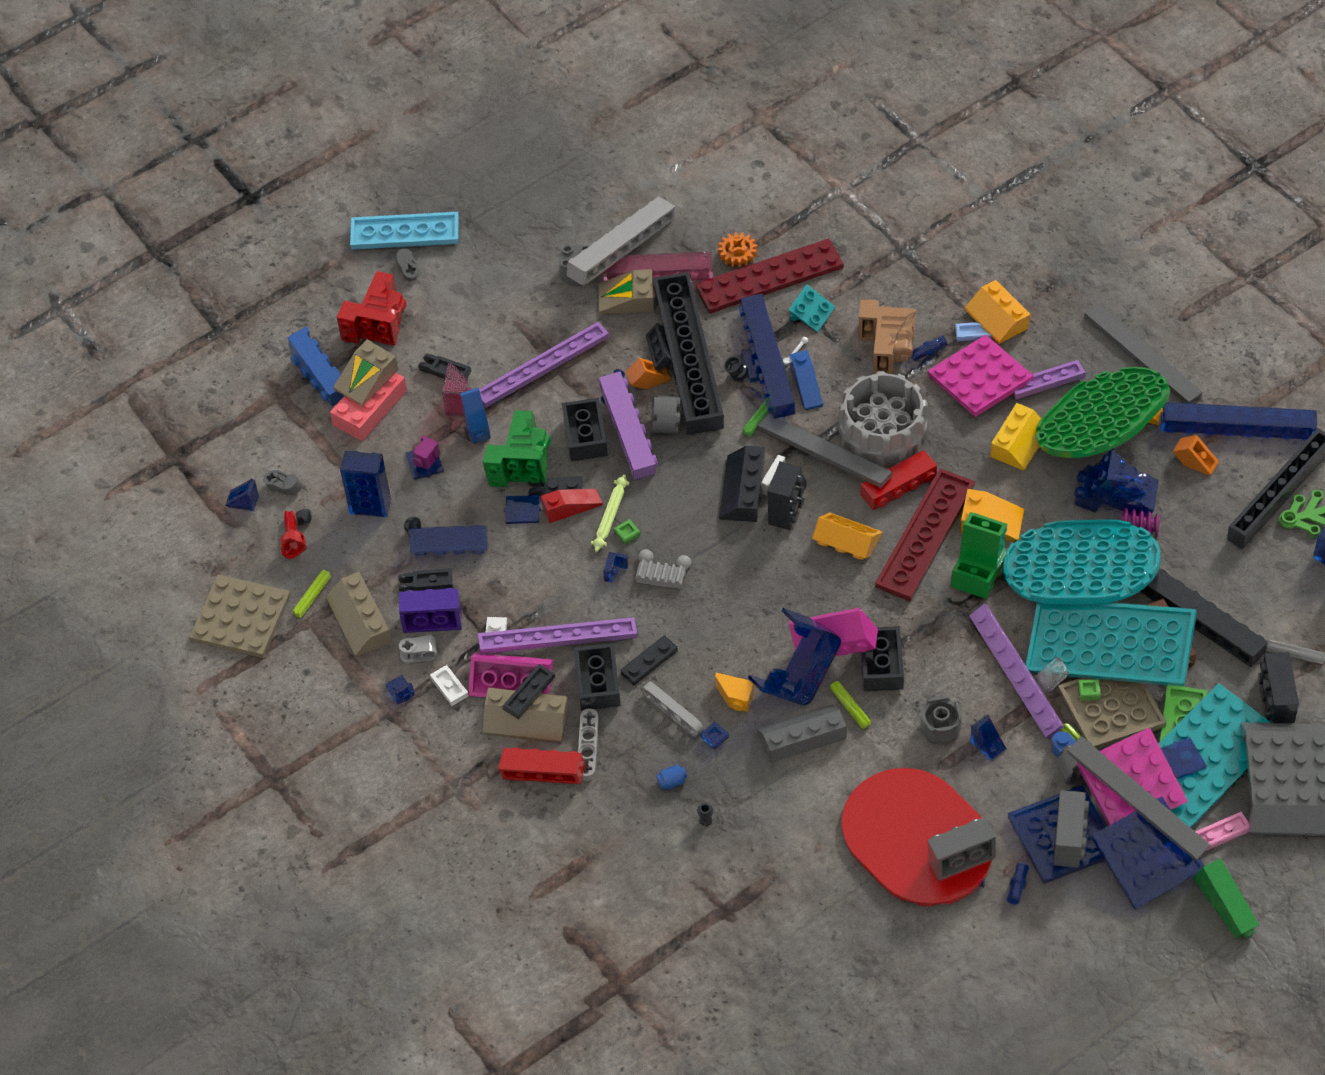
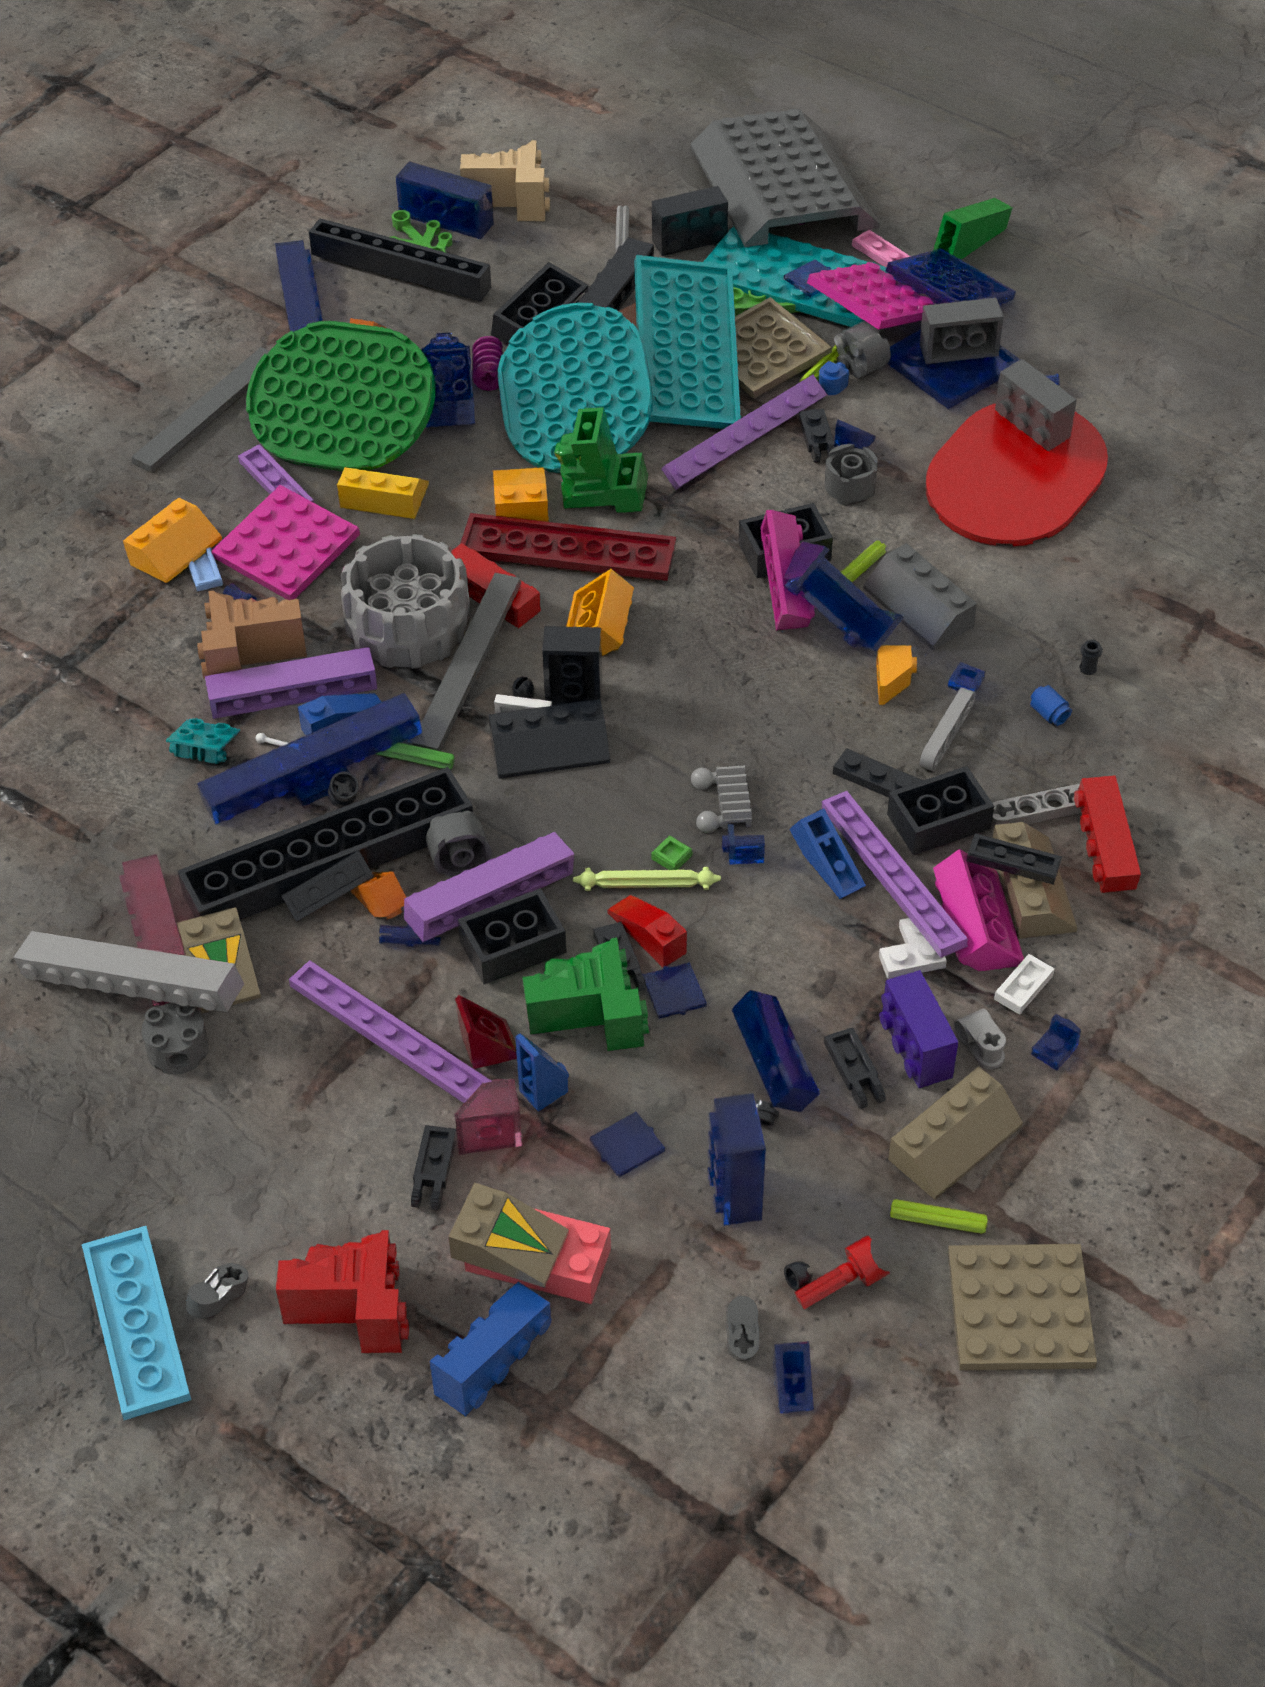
camera: 110 degrees left, 5 degrees down
magenta brick [412,435,440,470] -> none
dark red plate [695,238,844,314] -> none
orange gear [718,232,757,268] -> none
clear plate [1034,657,1069,696] -> none
dark grey tile [1067,736,1210,861] -> none
bright green tile [1078,679,1101,701] -> none
none -> medium lavender brick [205,647,377,719]
none -> dark red slope [455,995,517,1069]
none -> black slope [491,262,588,345]
none -> blue slope [789,808,866,899]
none -> black hinge [799,409,835,462]

